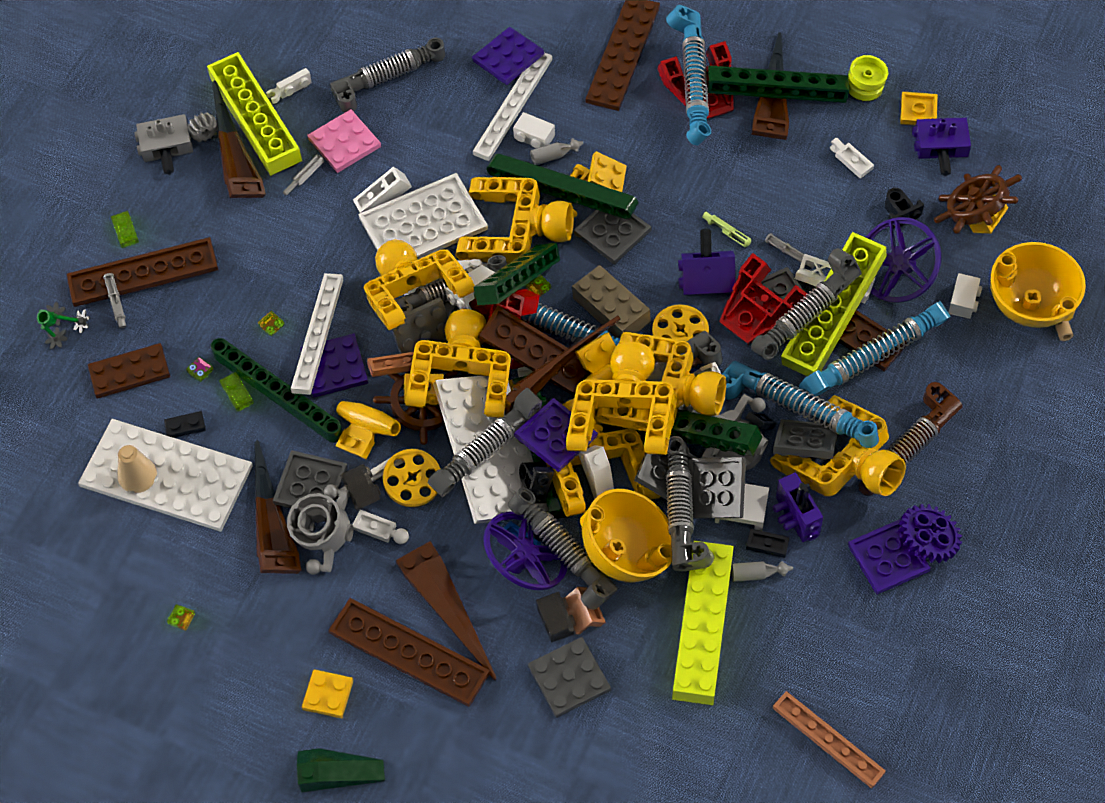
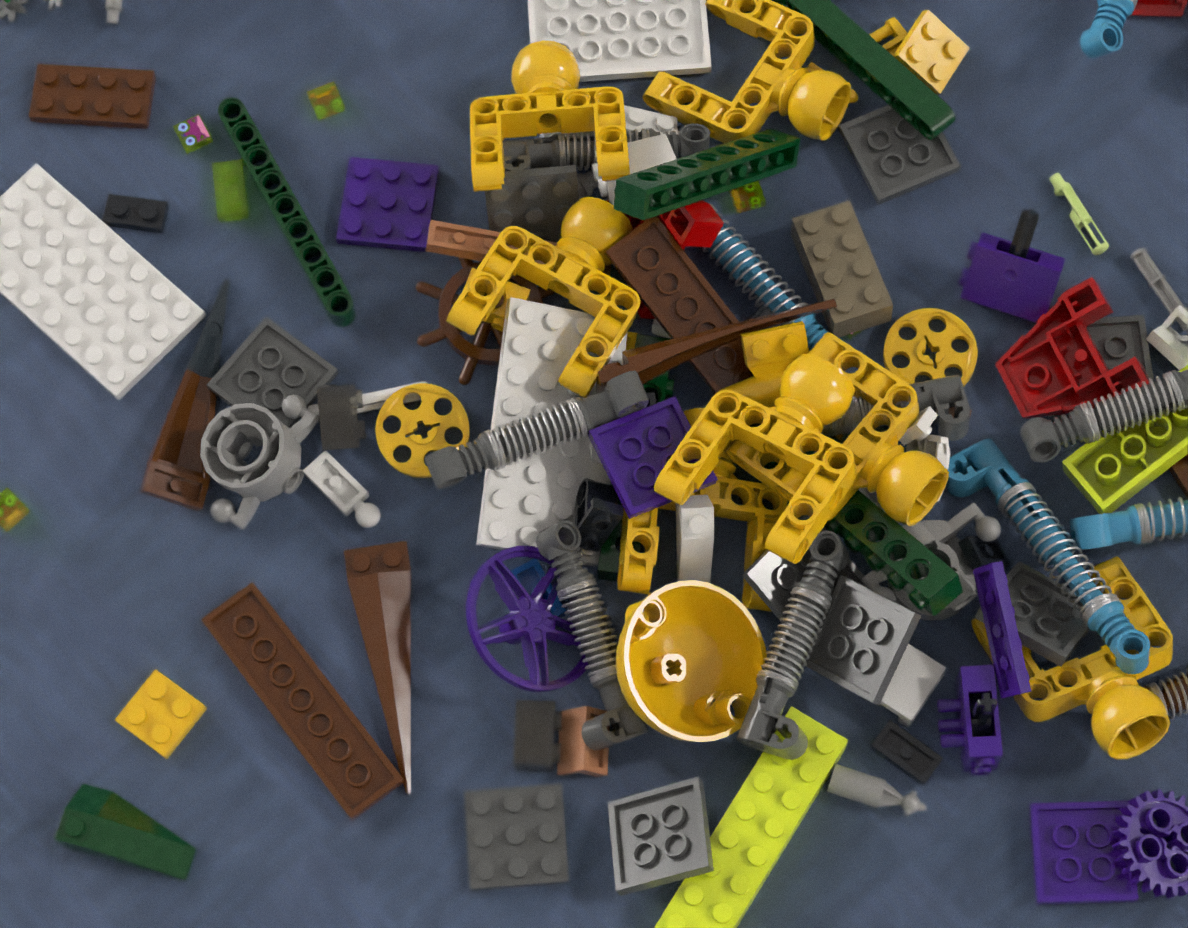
camera: 25 degrees right, 10 degrees up
tan cone [117,445,157,493] -> none
white plate [291,273,343,395] -> none
yellow plate [335,401,401,459] -> none
none -> plate [607,776,714,896]
none -> white plate [899,406,938,446]
none -> dark purple plate [973,561,1031,698]

